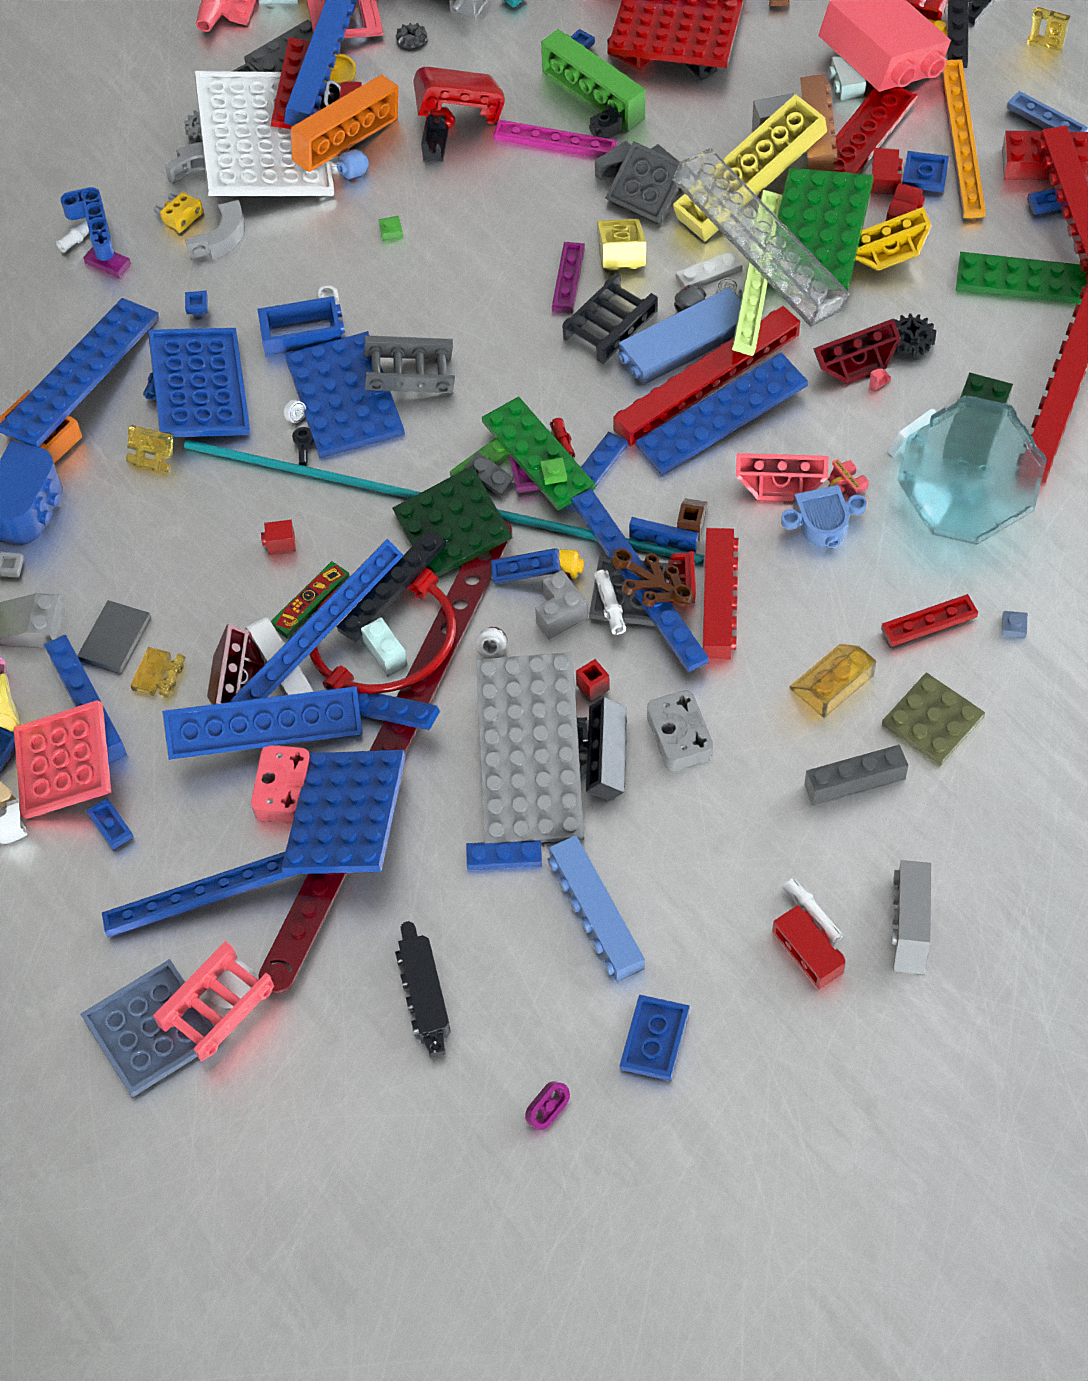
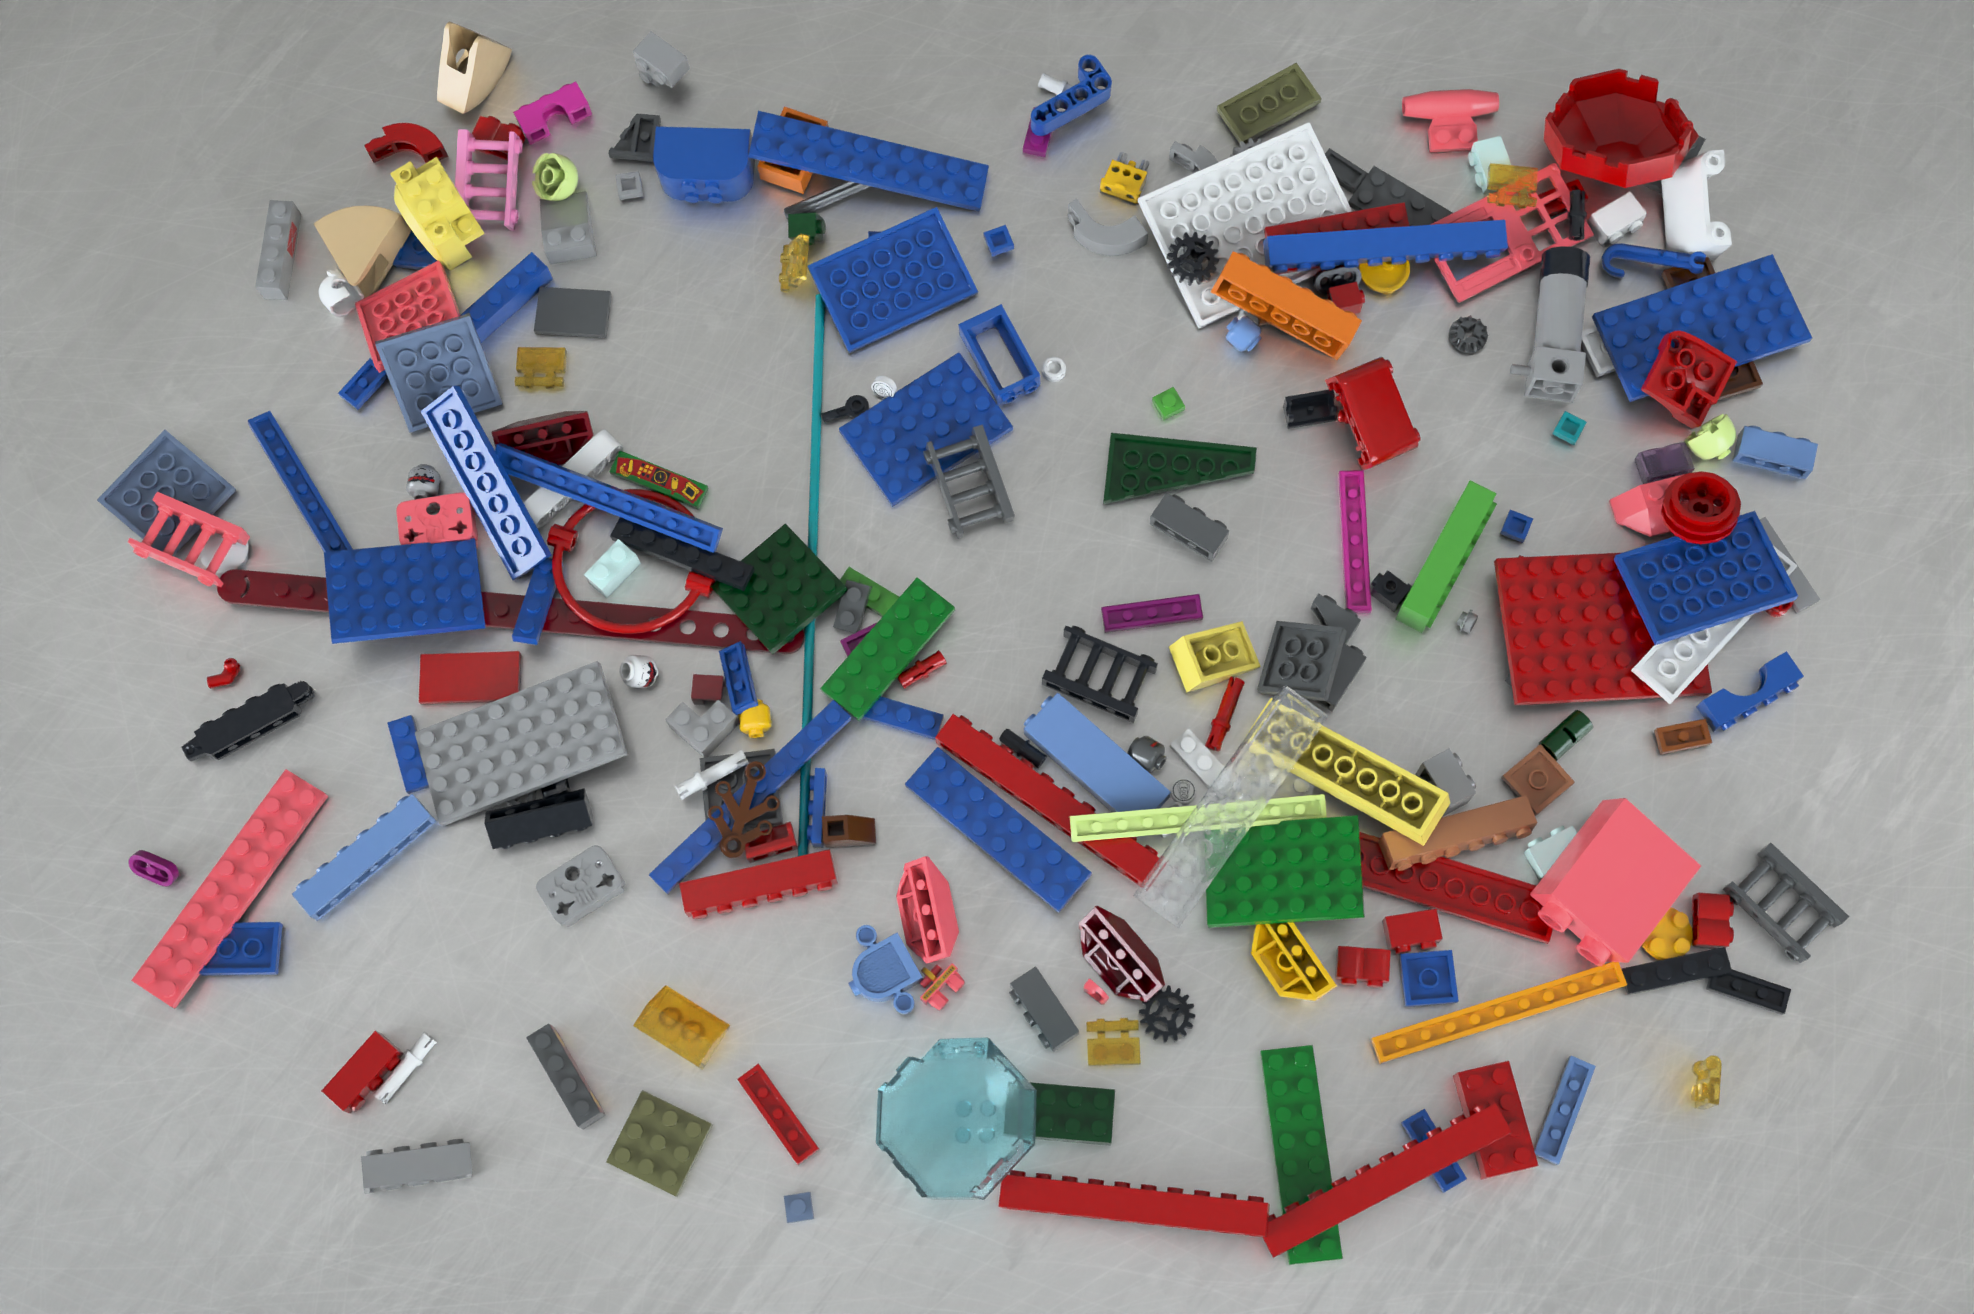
camera: 75 degrees right, 15 degrees up
red brick [261,519,296,554] -> none
bright green plate [540,457,567,485] -> none
red brick [576,659,610,702] -> none
white plate [887,408,938,458] -> none
none -> coral plate [131,769,328,1009]
none -> red arm [207,658,240,689]
none -> sand blue plate [375,313,502,433]
none -> light grey head [406,464,440,500]
none -> red tile [419,651,521,704]
none -> dark red panel [691,674,726,705]
none -> dark grey axle [784,181,871,219]
none -> dark green brick [788,212,826,246]
none -> black axle [999,729,1047,769]
none -> dark grey brick [1009,966,1079,1052]
none -> clear yellow plate [1086,1018,1141,1066]
none -> dark green wing [1103,433,1257,504]
none -> dark grey brick [1150,492,1229,562]
none -> black gear [1166,232,1219,286]
none -> red pin [1205,677,1245,751]
none -> olive plate [1217,62,1322,144]
none -> light grey plate [1457,610,1478,633]
none -> nougat plate [1501,744,1575,816]
none -> dark green pin [1539,710,1593,761]

